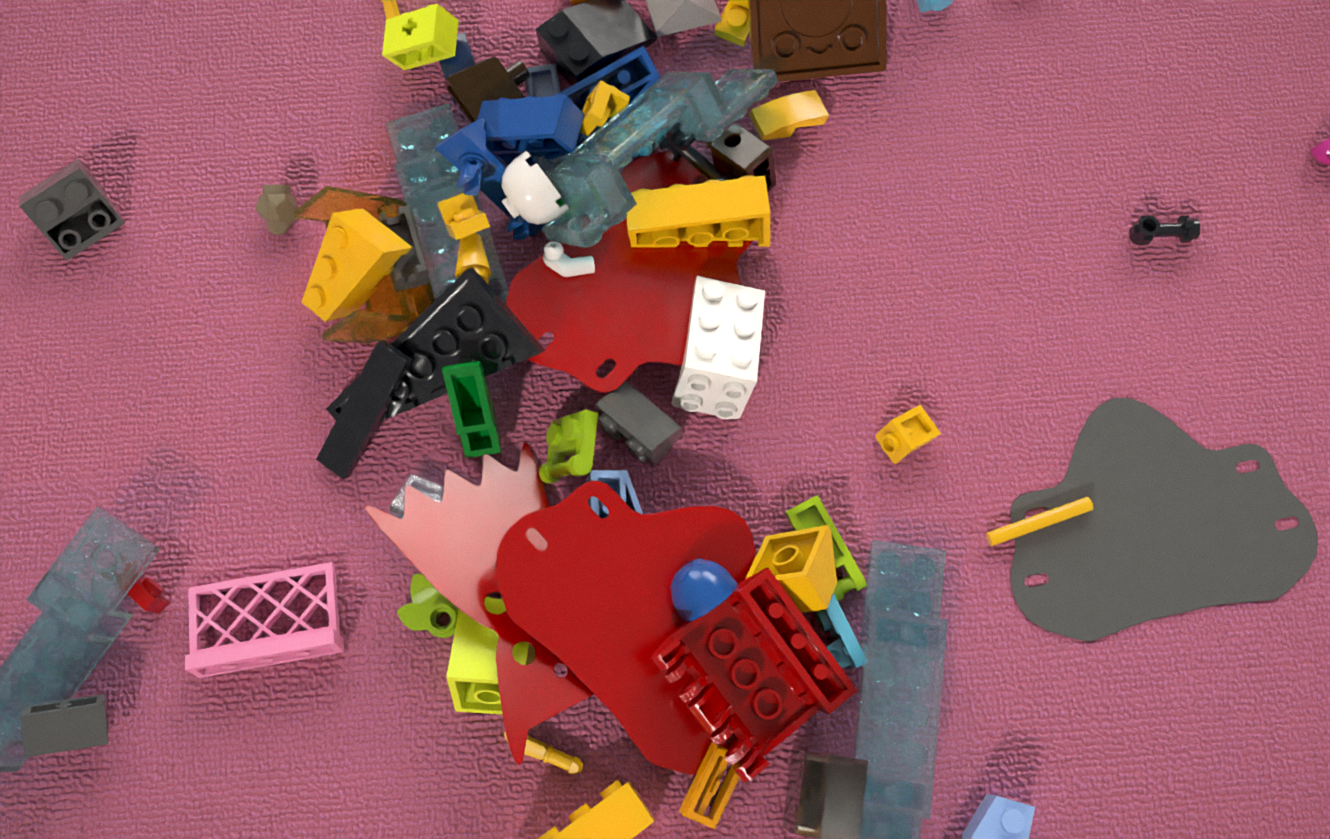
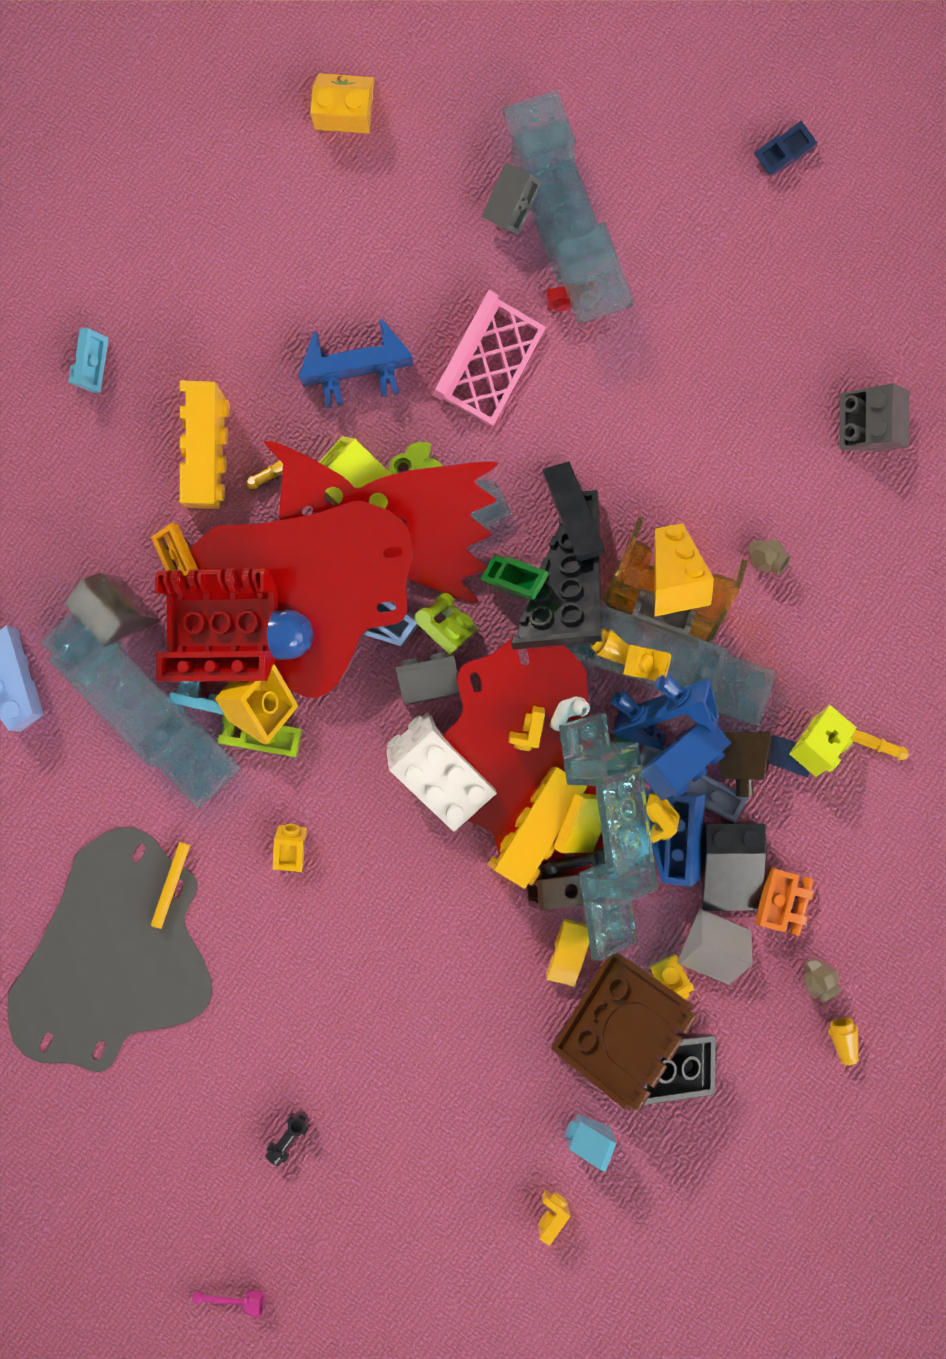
camera: 125 degrees right, 10 degrees up
white cylinder [501,151,569,225] -> none
none -> blue hose [299,319,414,408]
none -> yellow bracket [509,706,545,751]
none -> yellow tile [553,794,615,853]

